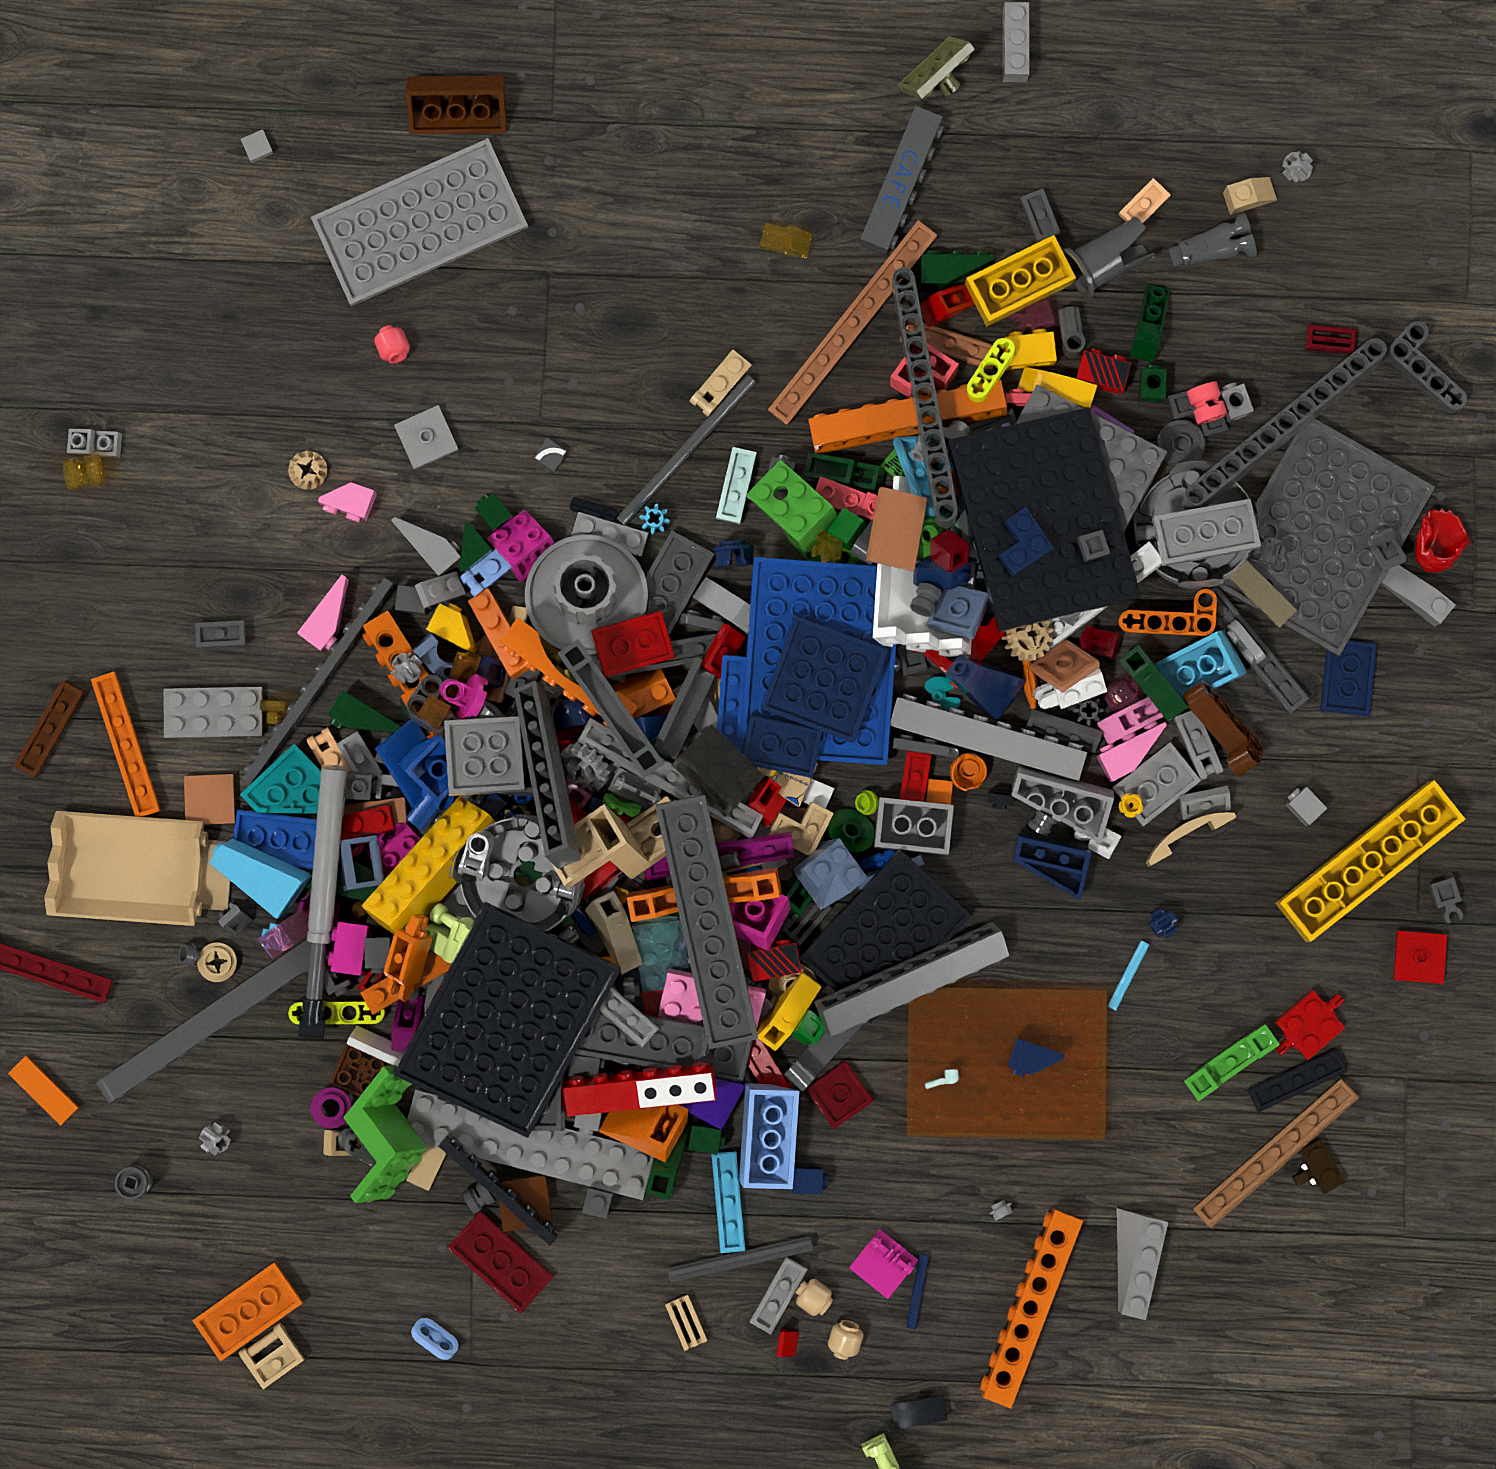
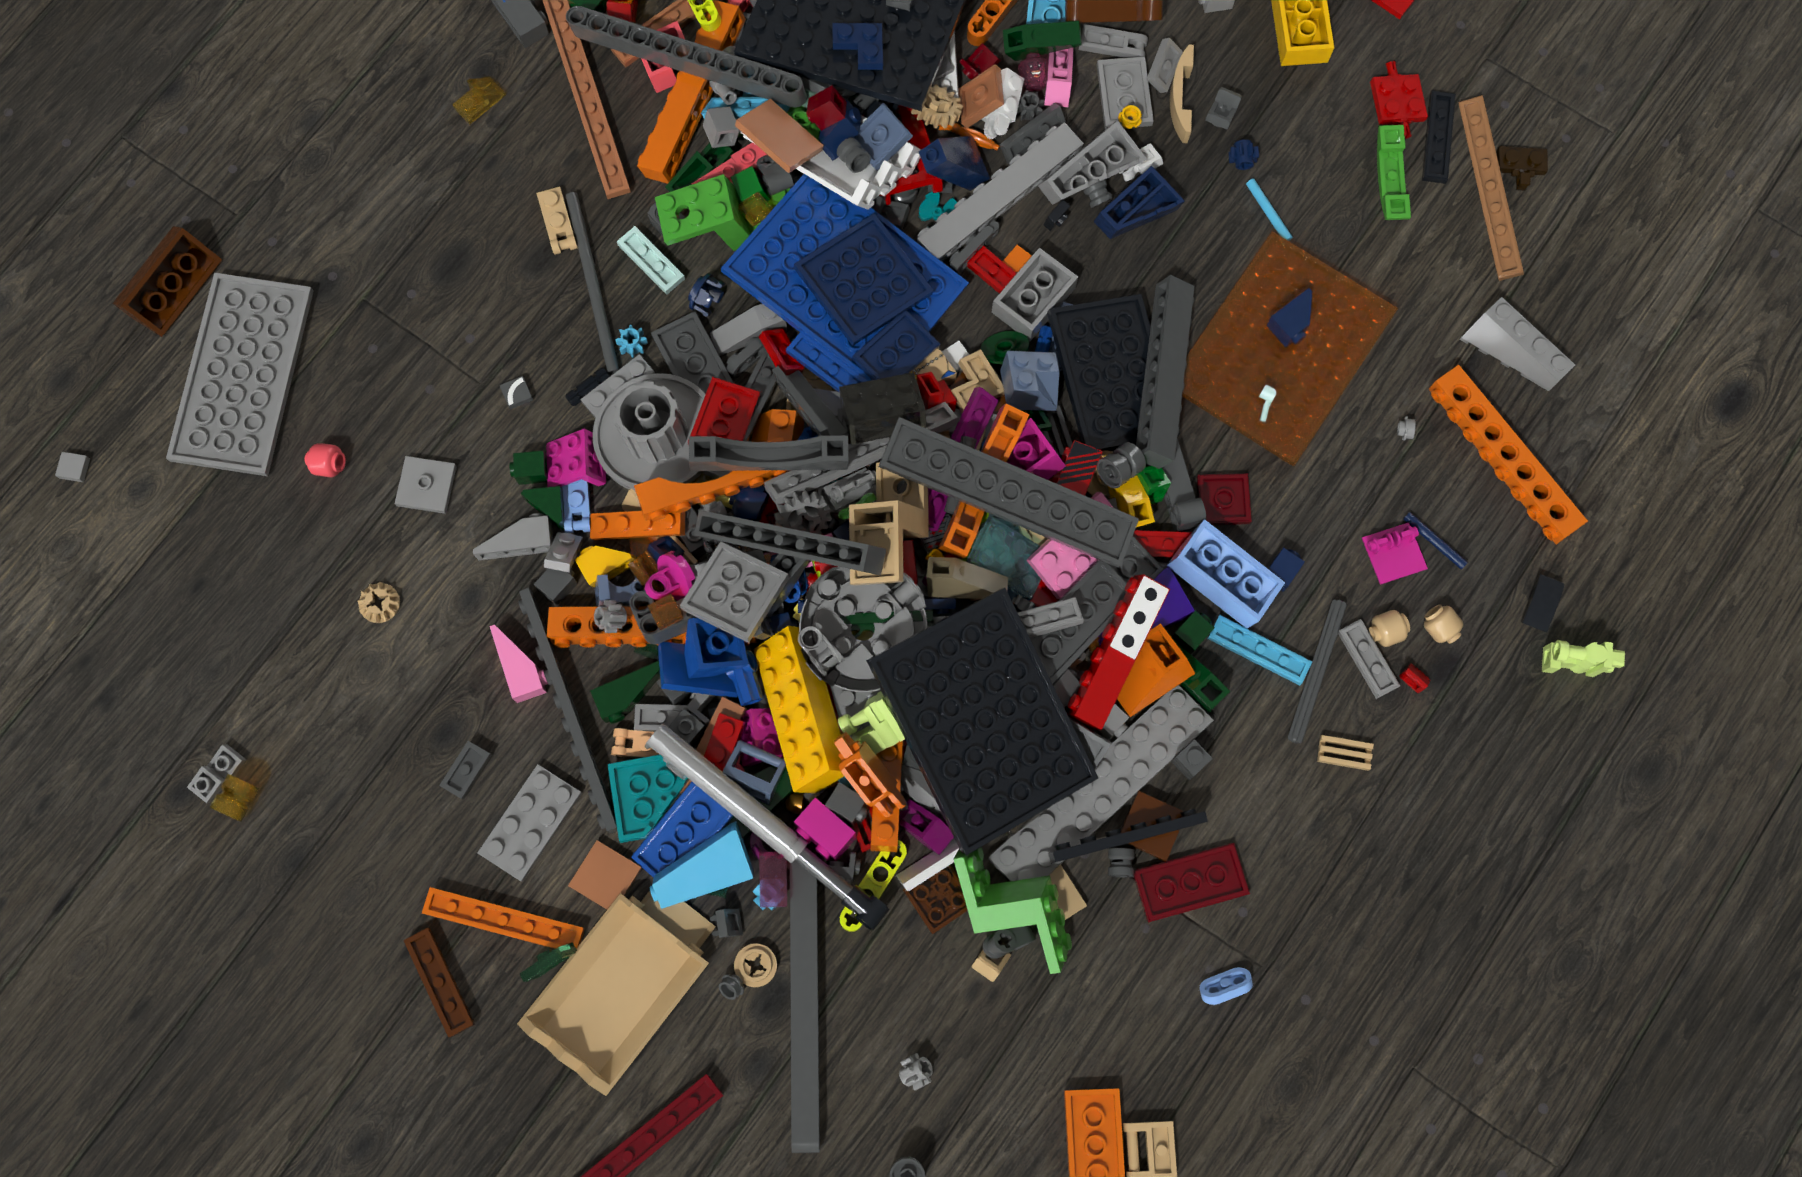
camera: 60 degrees left, 10 degrees down
clear yellow tile [260,700,289,725] -> none
magenta piece [311,1087,352,1129] -> none
bright pink slope [318,482,377,523] -> none
lime plate [855,790,878,815] -> none
orange hair [950,753,987,791] -> none
bright pink slope [1096,721,1167,782] -> none
none -> clear green plate [520,942,577,982]
none -> light grey brick [703,107,739,148]
none -> dark grey wheel [1097,442,1146,488]
none -> dark grey bracket [1205,87,1242,129]

